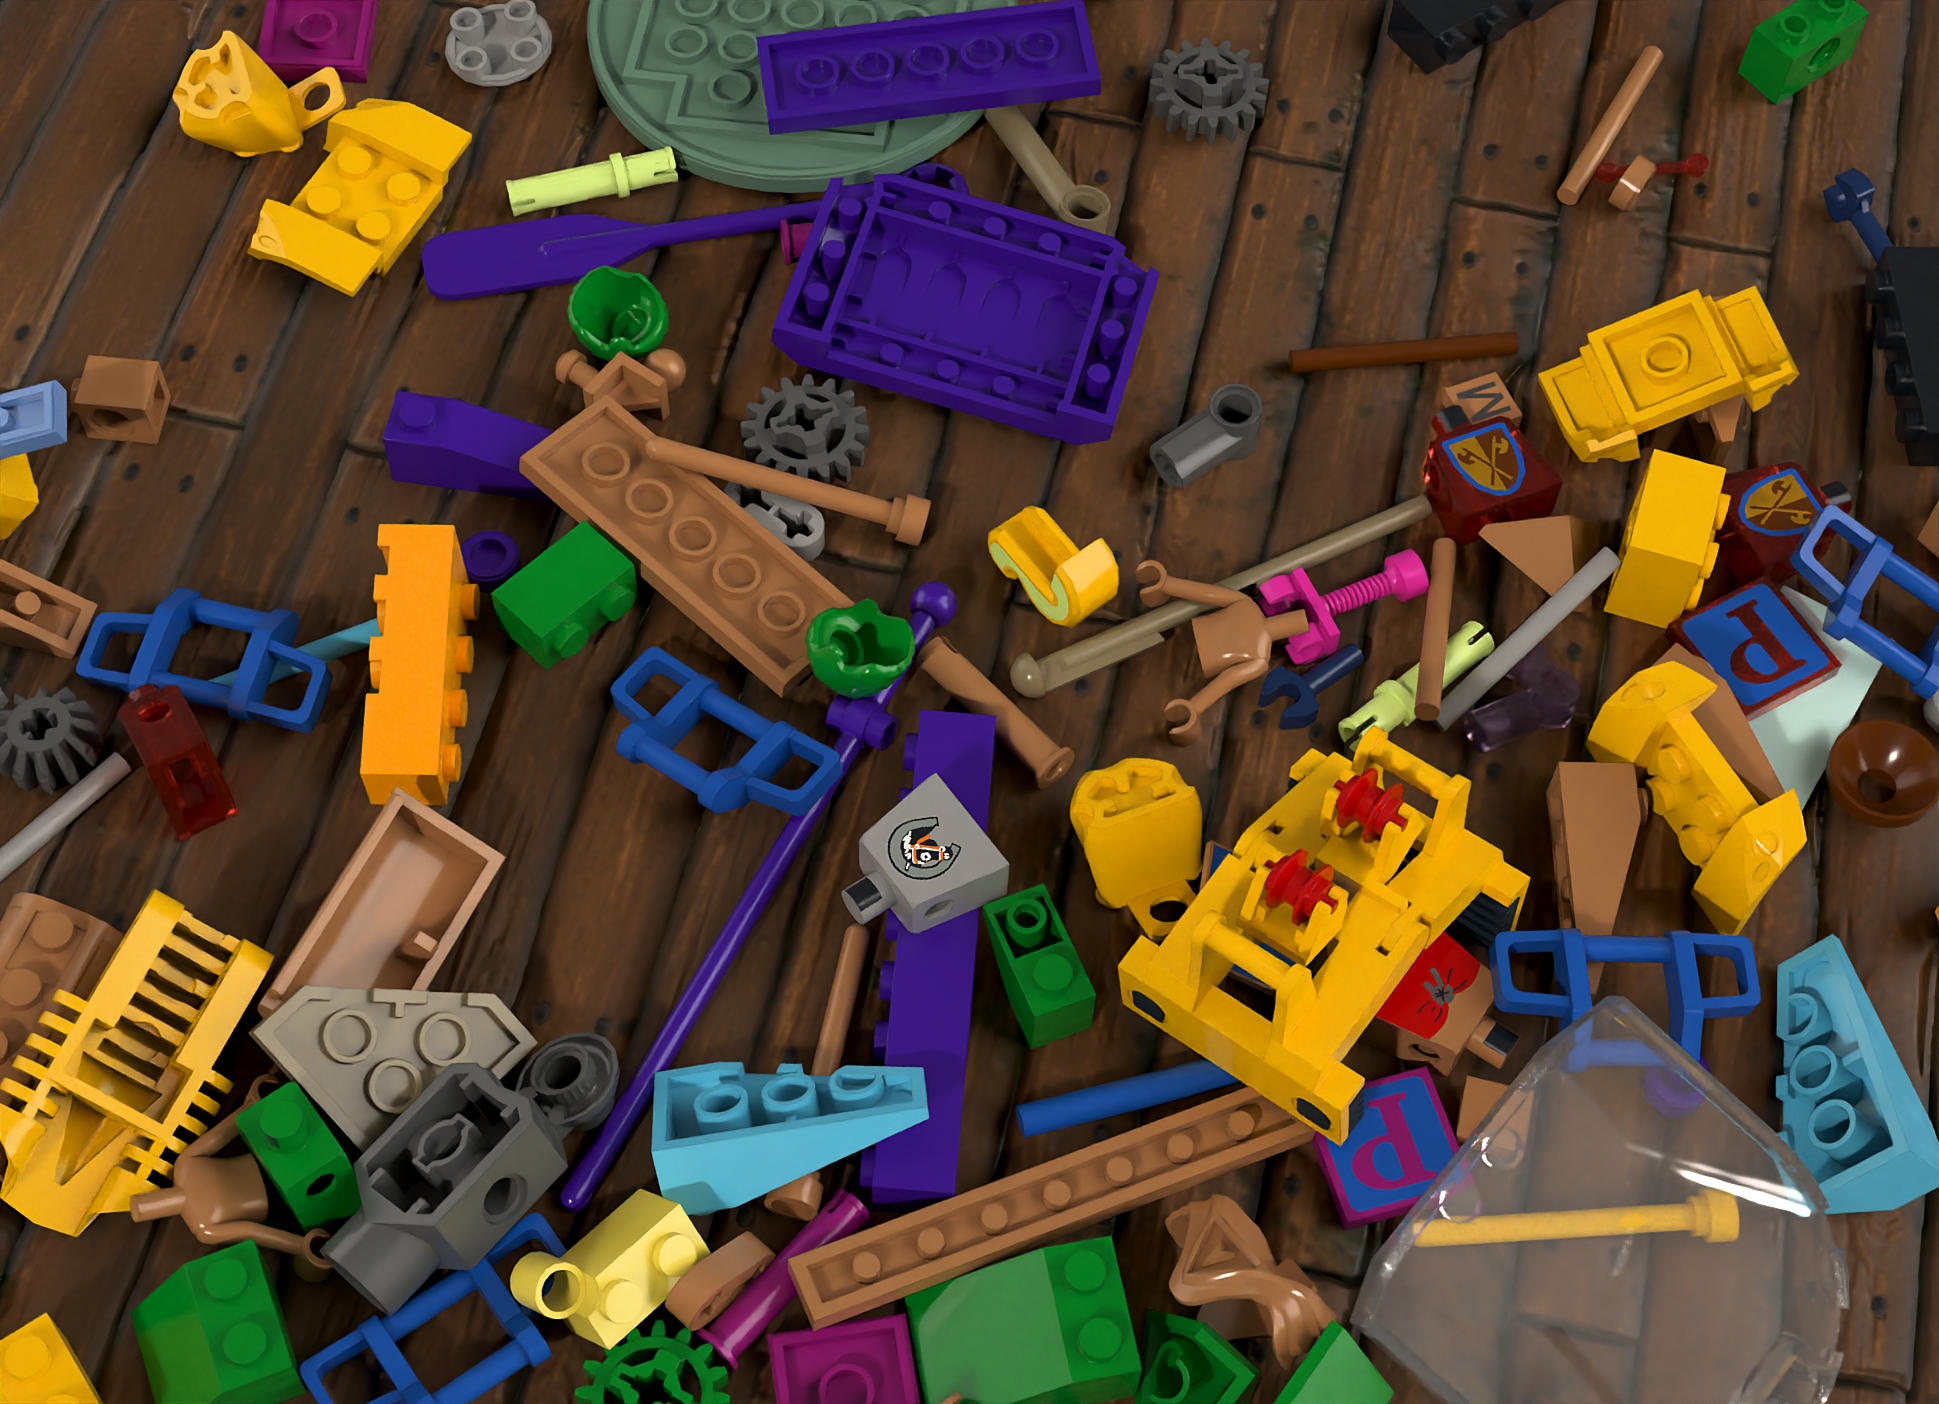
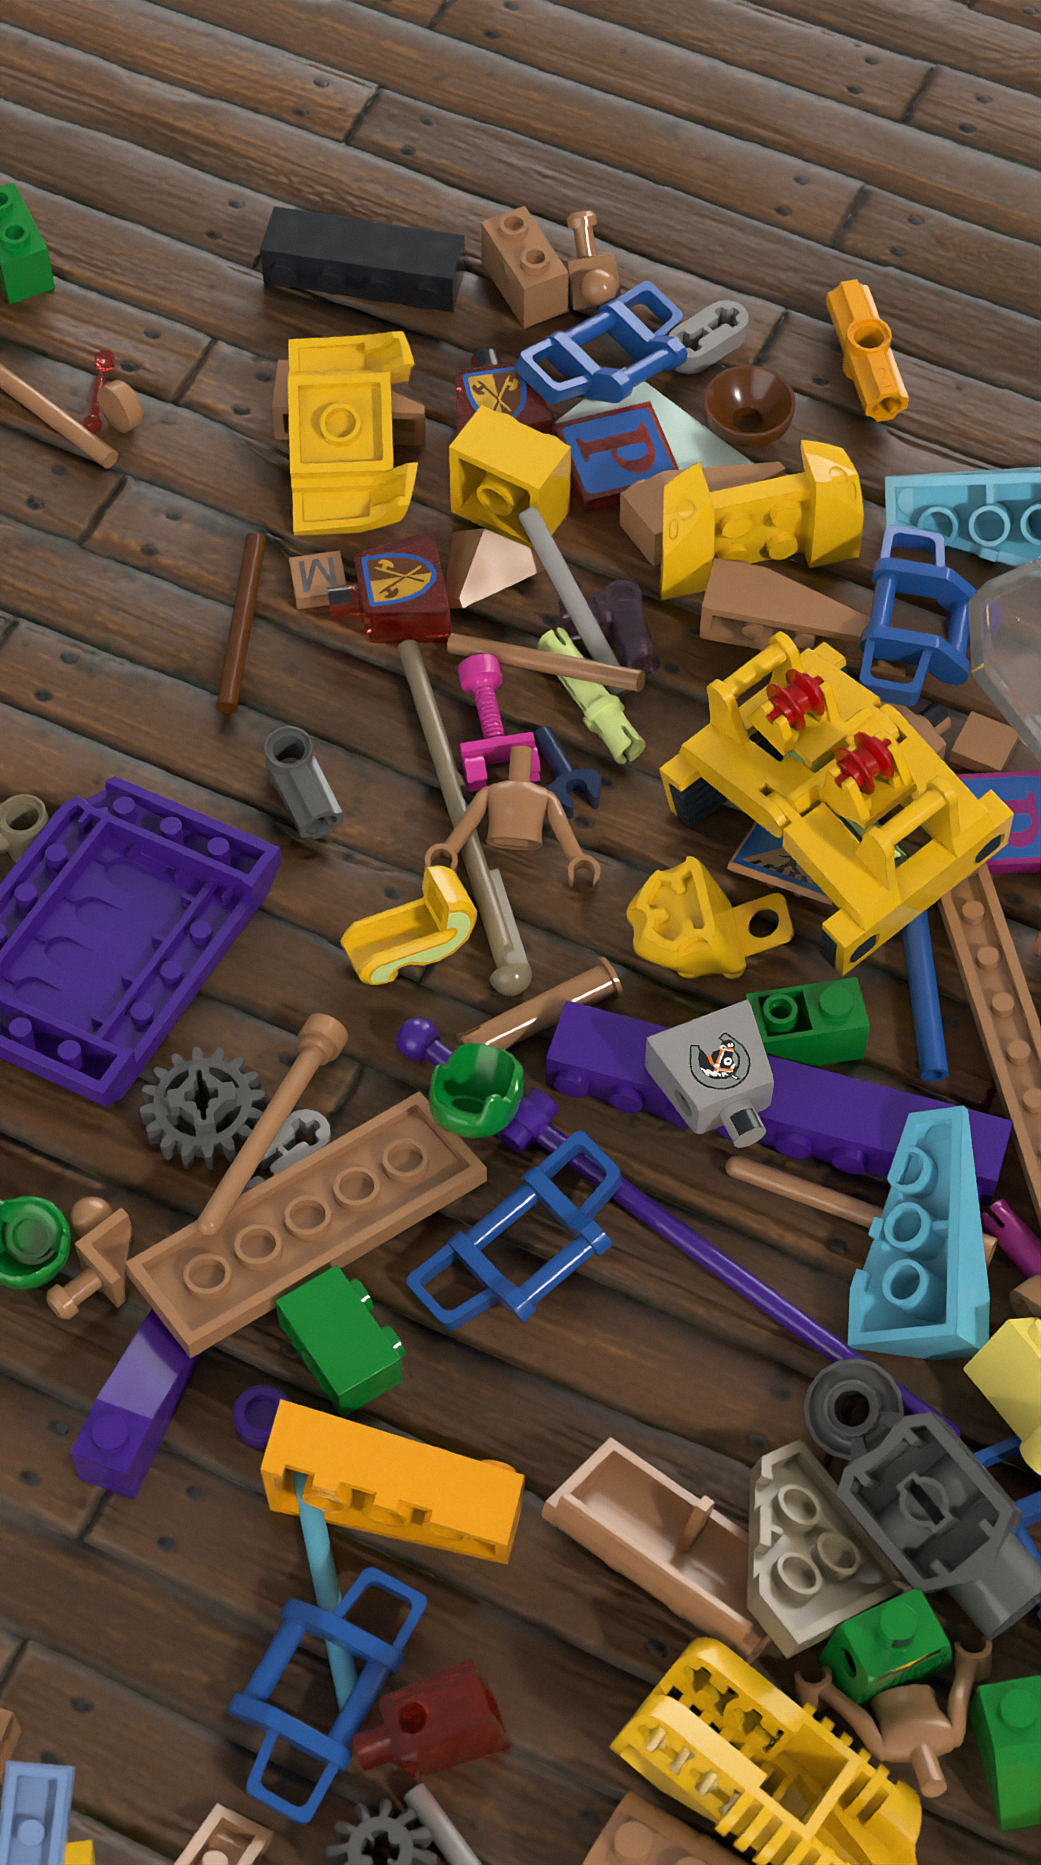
camera: 75 degrees left, 0 degrees up
dark blue bar [1823,168,1894,263] -> none

